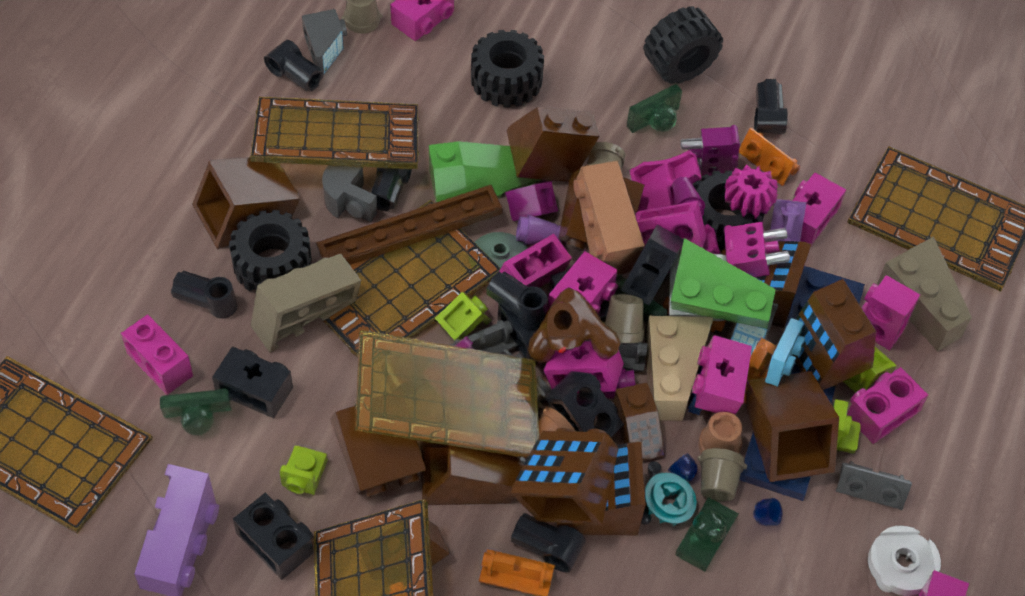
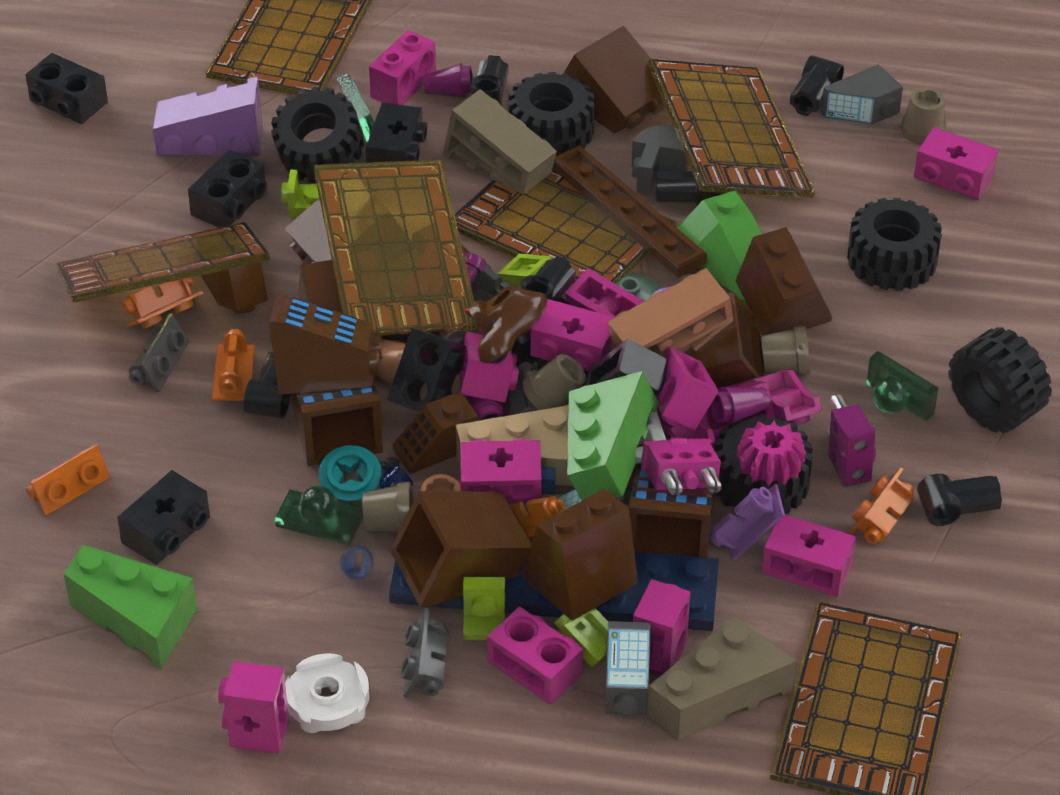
camera: 80 degrees right, 10 degrees down
medium azure plate [765,318,805,387] -> none
none -> black tyre [271,87,364,183]
none -> magenta cone [423,63,473,97]
none -> slope [605,621,651,716]

